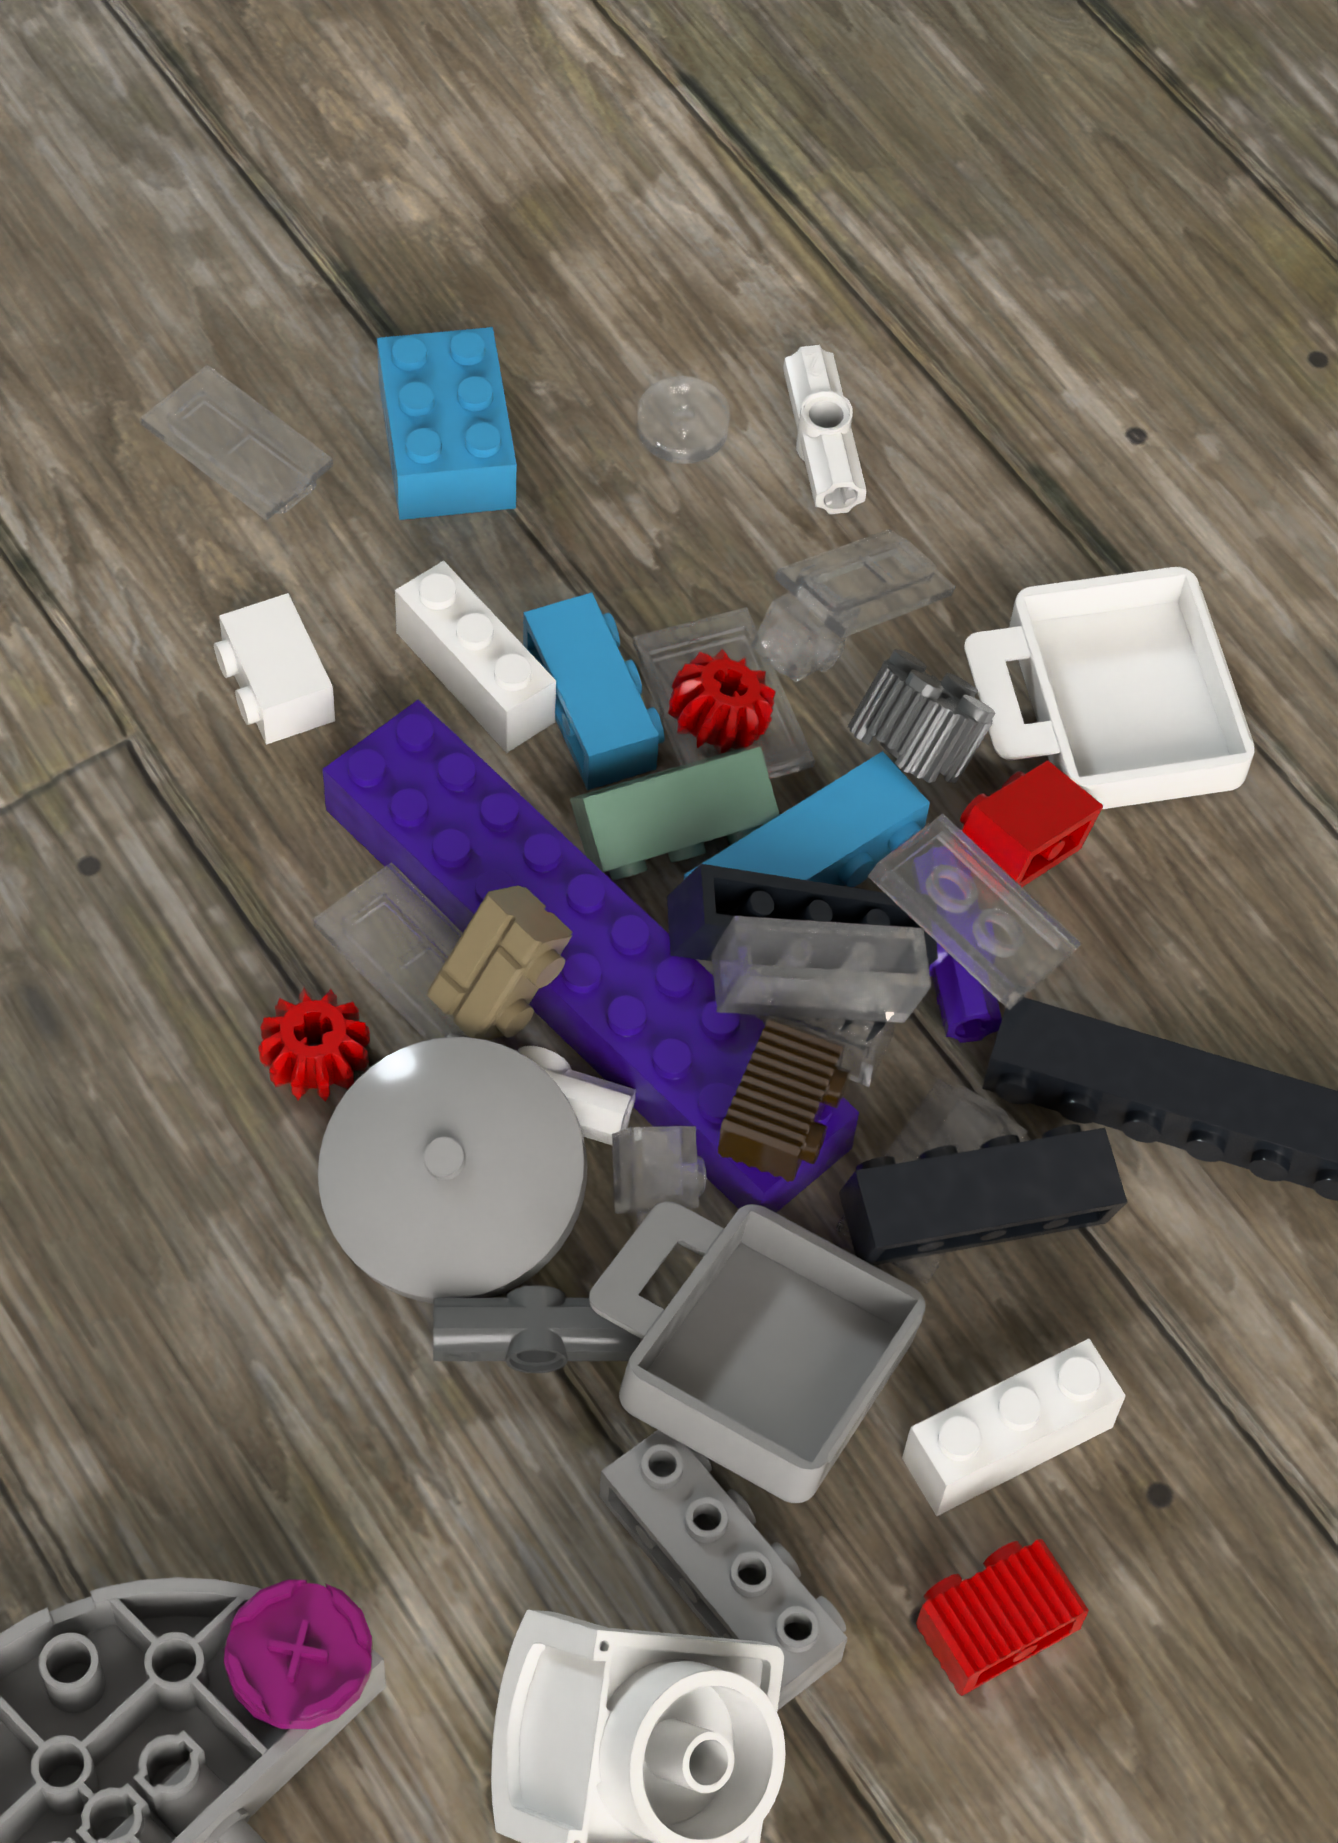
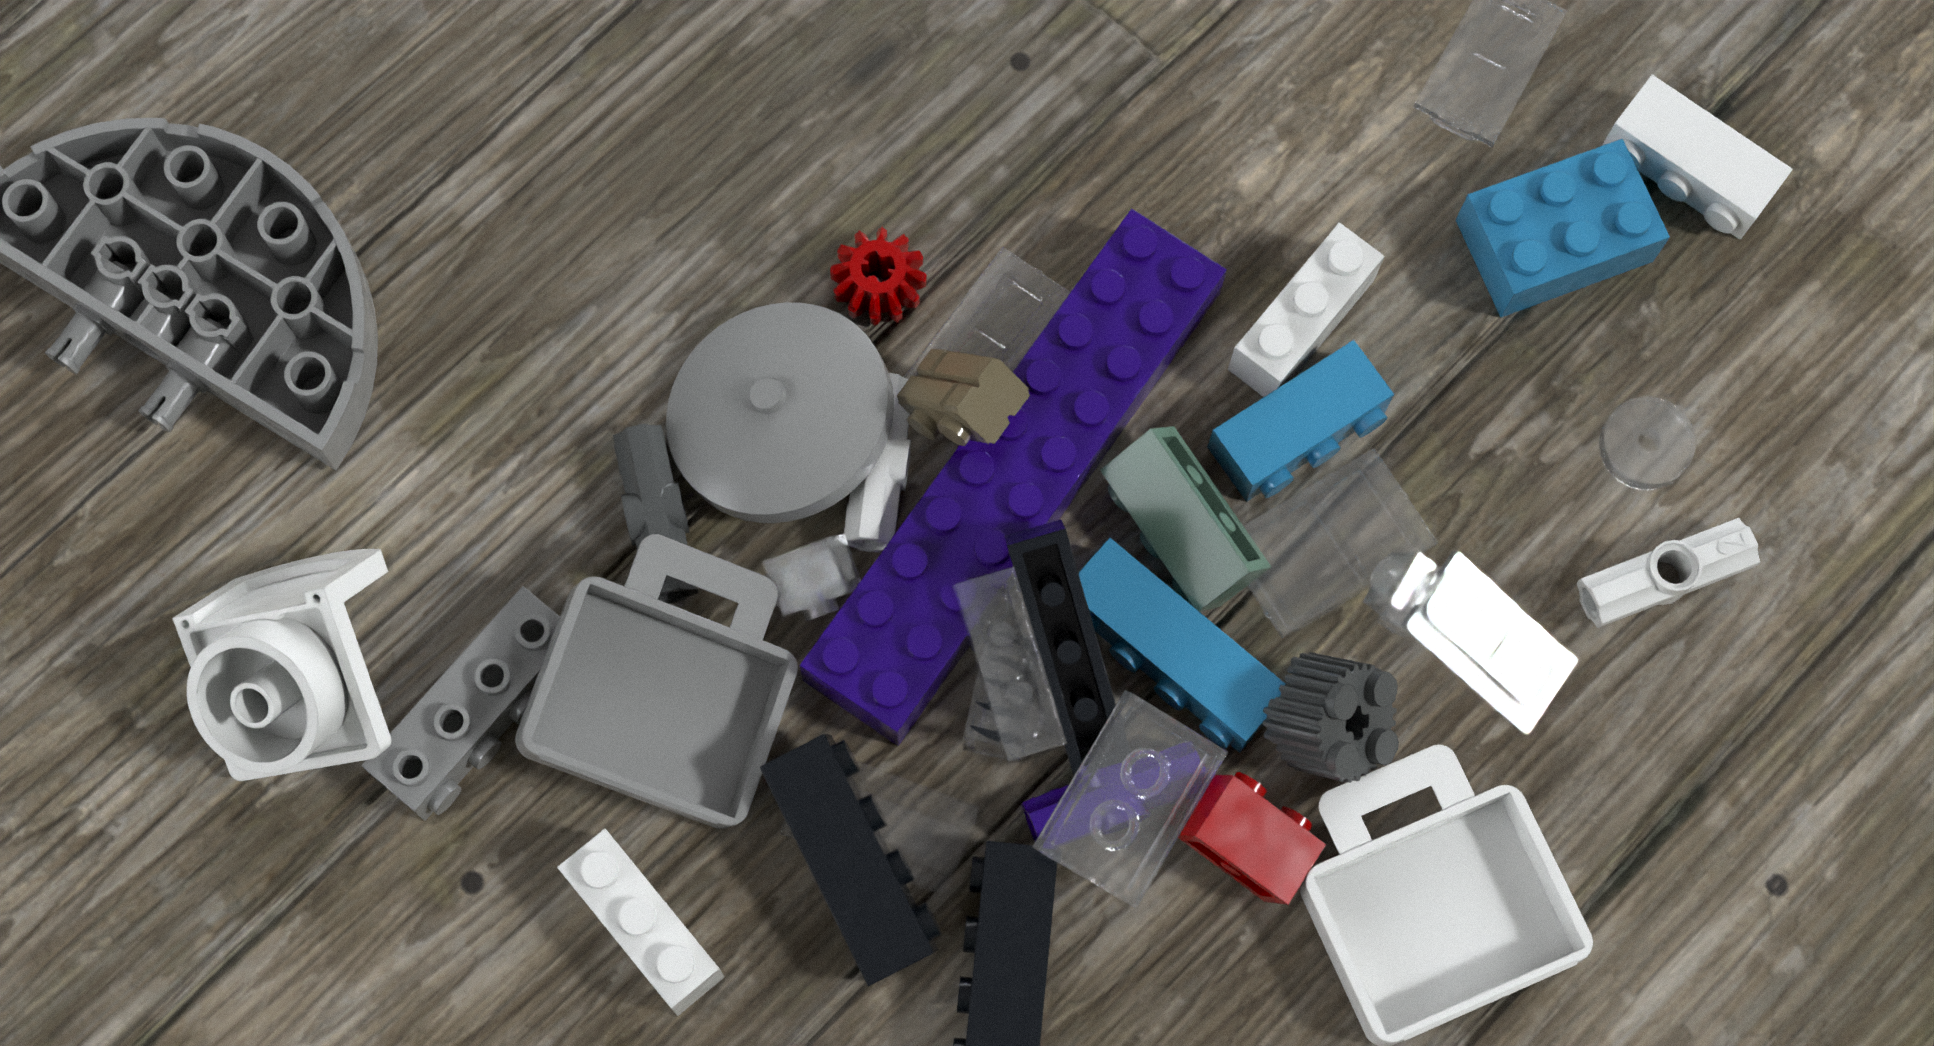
camera: 80 degrees right, 15 degrees up
white brick [214,593,335,745] -> none
magenta tile [224,1579,373,1729] -> none
red gear [668,649,776,754] -> none
dark brown brick [718,1017,851,1182] -> none
red brick [916,1539,1089,1696] -> none
none -> white brick [1602,75,1793,240]

